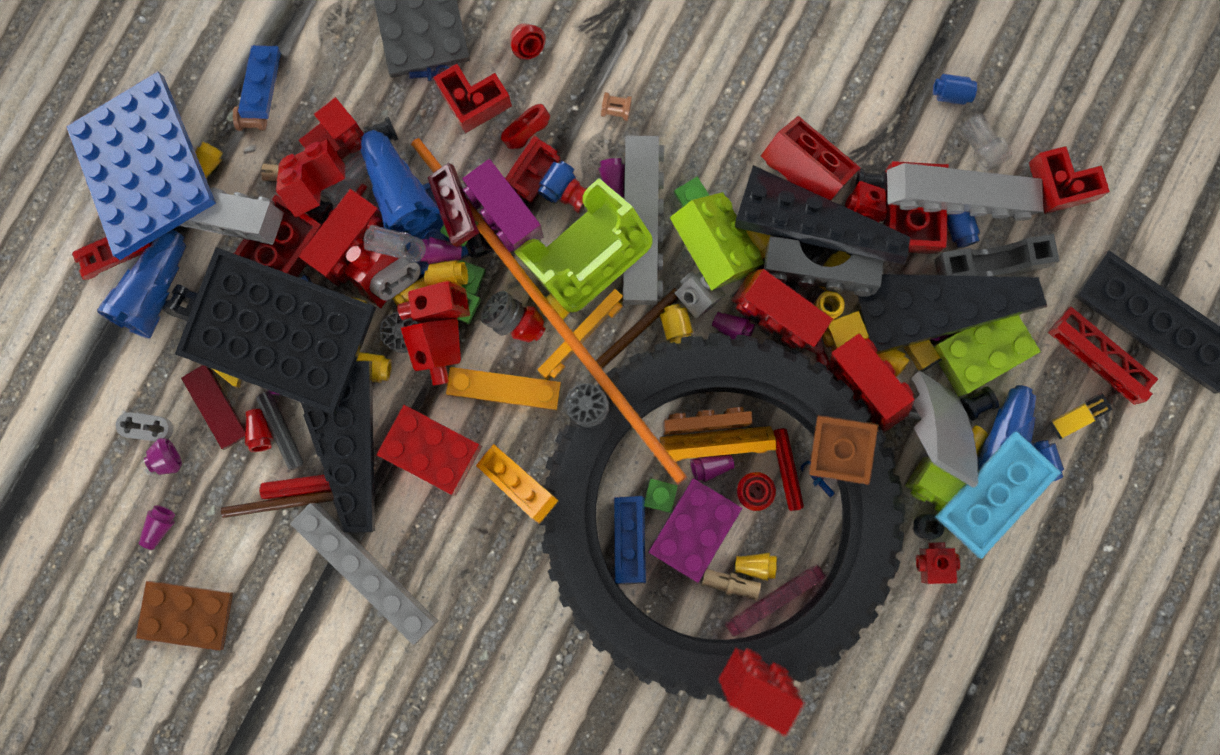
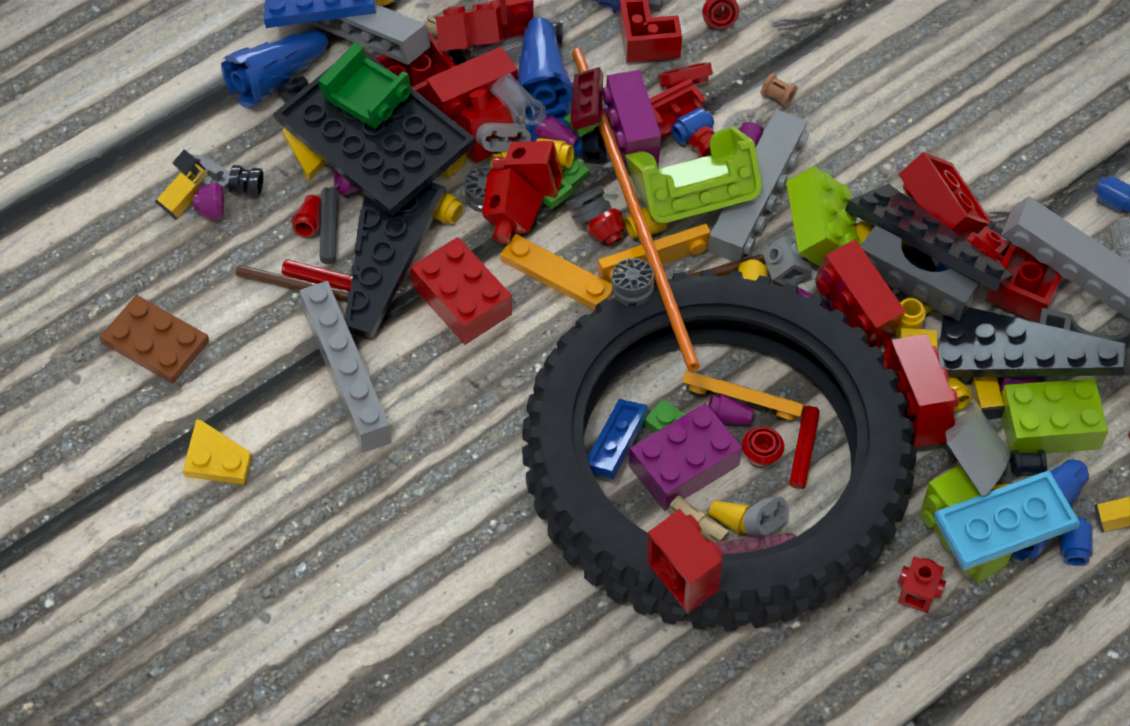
camera: 20 degrees right, 25 degrees down
red plate [72,237,153,280] -> none
magenta cone [138,505,175,550] -> none
dark red tile [181,365,246,450] -> none
light orange plate [476,444,558,524] -> none
dark orange plate [662,407,752,436] -> none
clear blue hand [800,461,836,498] -> none
dark orange plate [809,415,878,484] -> none
black bush [912,514,945,540] -> none
blue brick [947,212,980,249] -> none
none -> piece [155,149,208,220]
none -> yellow wing [183,420,252,485]
none -> black wheel [228,165,264,197]
none -> green panel [318,42,412,129]
none -> light grey beam [744,496,789,536]

